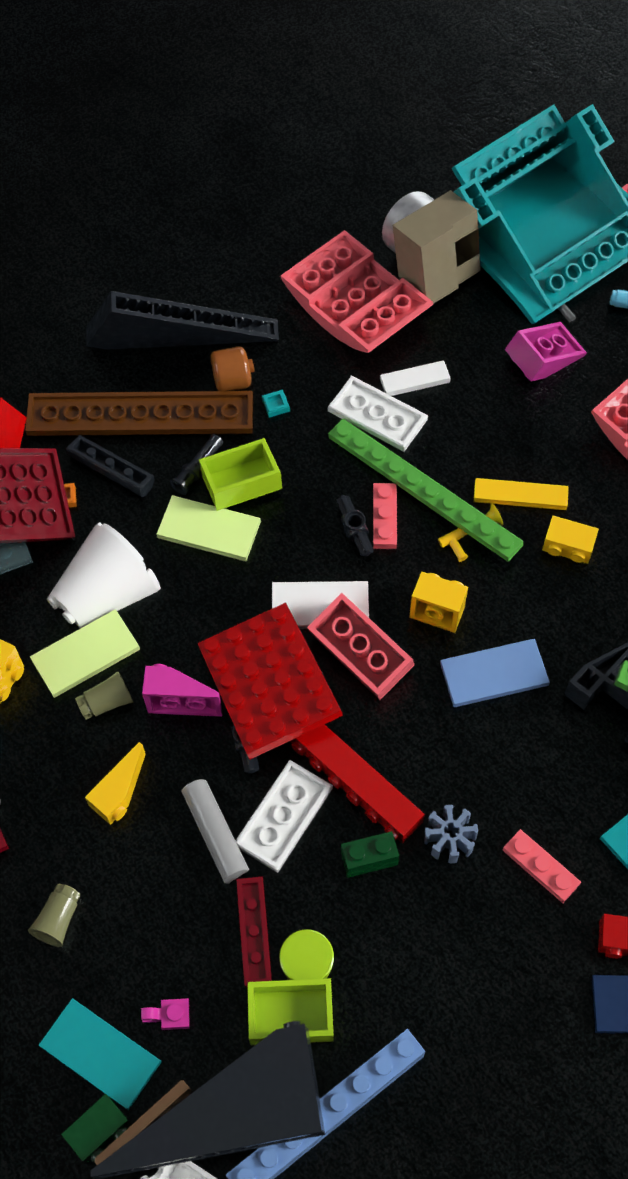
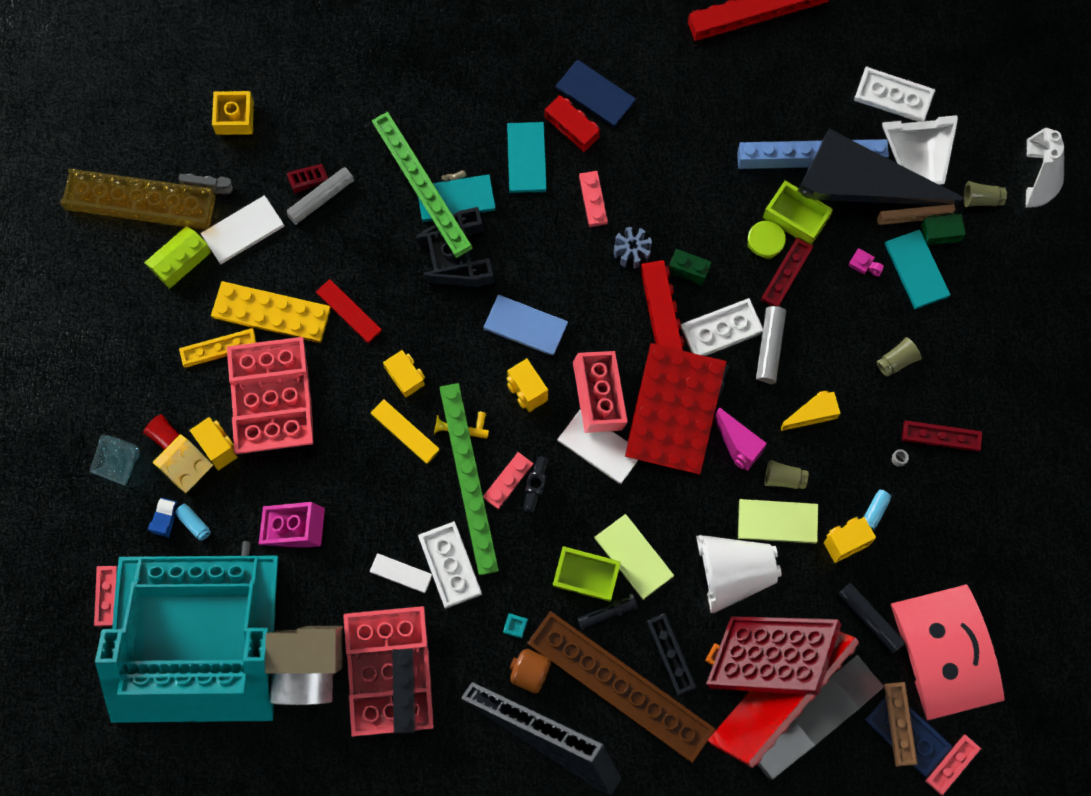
camera: 145 degrees left, 10 degrees up
none -> black brick [392,649,416,734]

